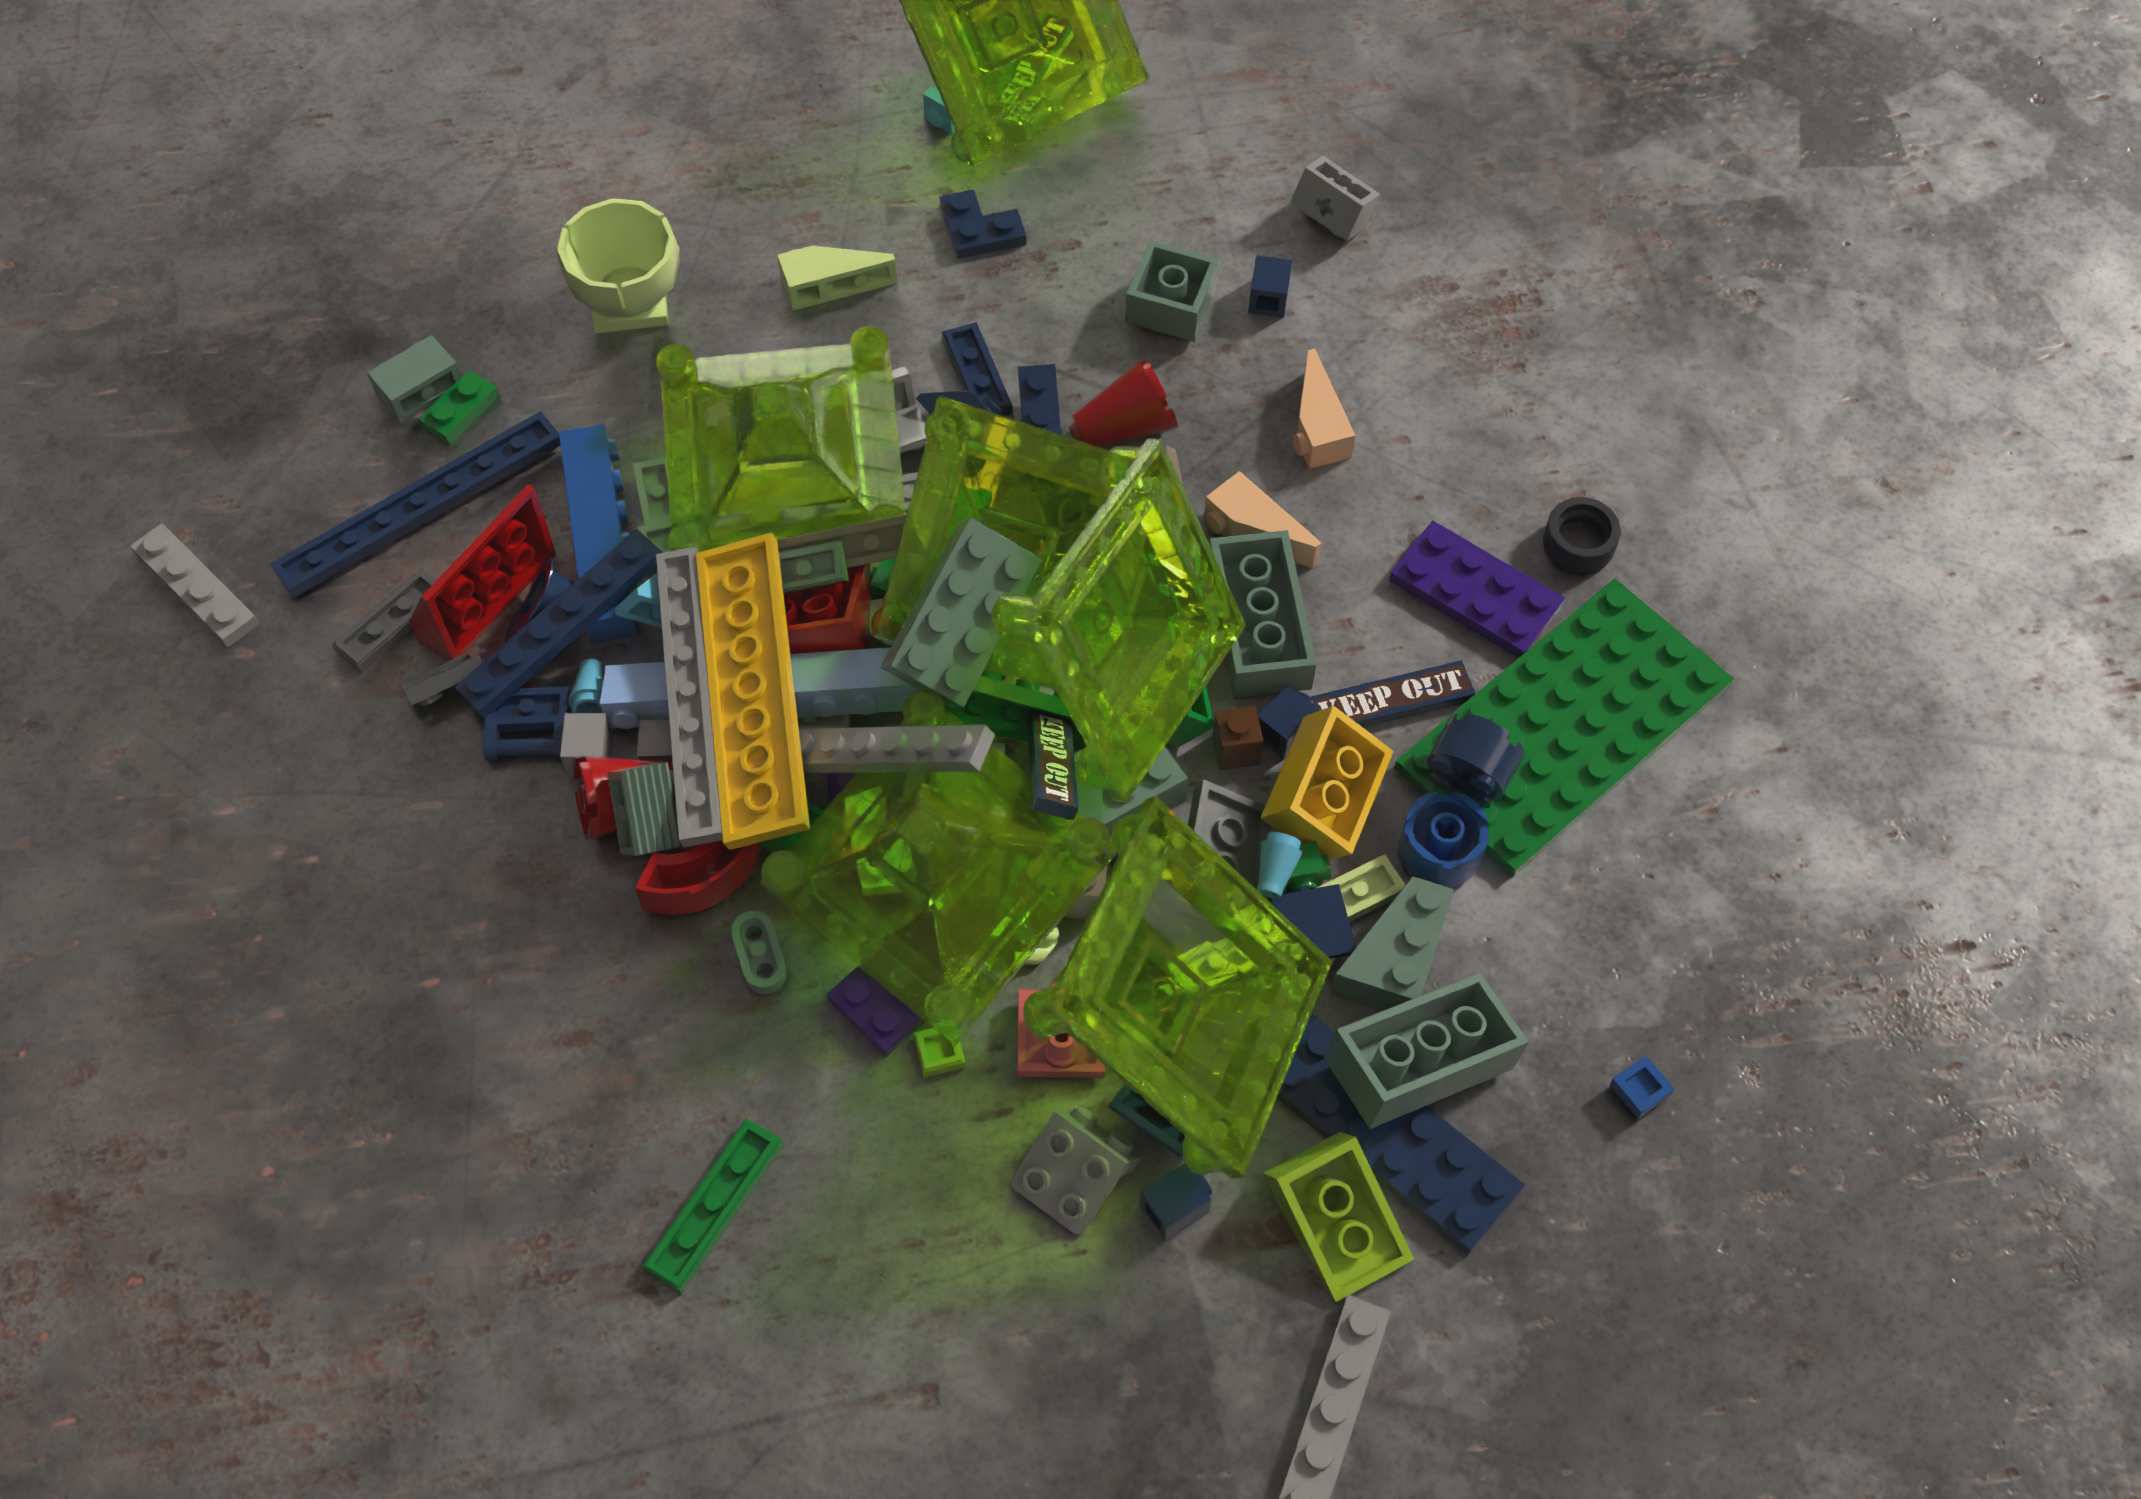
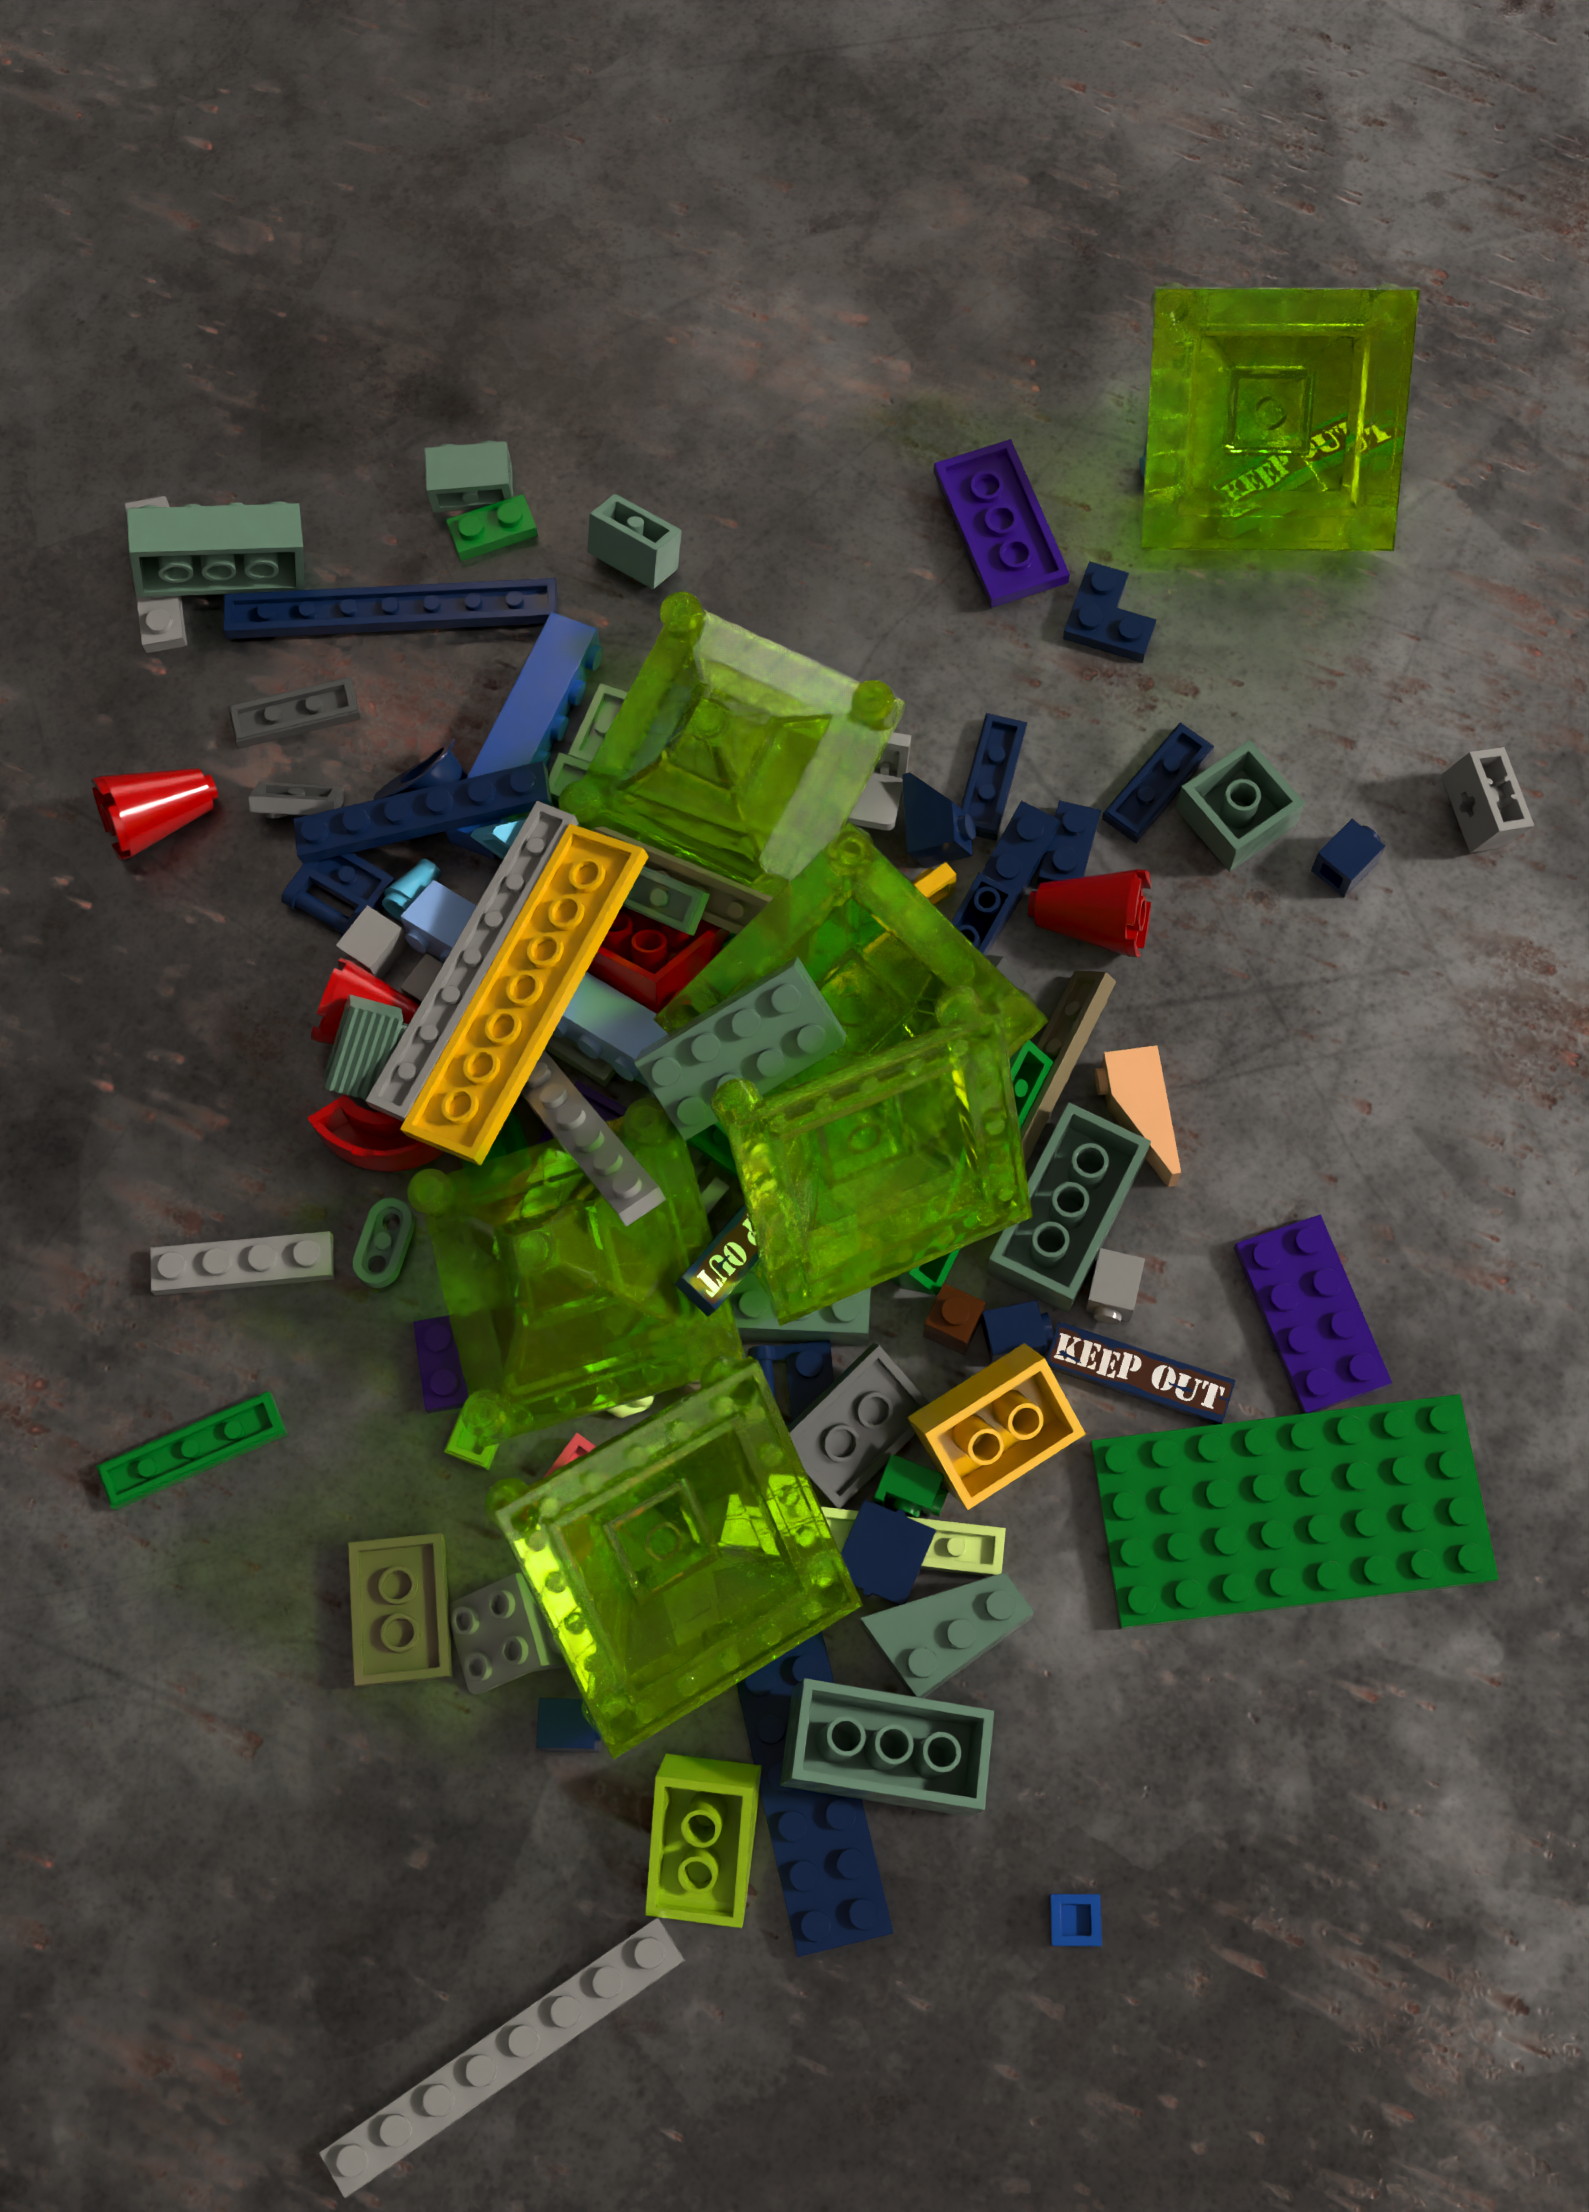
camera: 40 degrees right, 10 degrees up
red slope [409,484,557,661] -> none
yellowish green plate [557,198,680,333] -> none
yellowish green slope [777,246,897,311] -> none
medium azure cone [1256,832,1302,898] -> none
light nougat slope [1293,349,1356,469] -> none
blue brick [1398,791,1489,888] -> none
dark blue brick [1427,714,1525,808] -> none
black tyre [1542,497,1622,573] -> none
none -> red cone [91,768,218,861]
none -> sand green brick [127,501,305,597]
none -> light grey plate [150,1231,335,1296]
none -> dark tan plate [348,1533,452,1688]
none -> sand green brick [587,494,682,589]
none -> dark purple plate [934,439,1070,608]
none -> dark blue plate [1038,800,1101,884]
none -> light grey brick [1085,1248,1145,1324]
none -> dark blue tile [1102,722,1214,843]

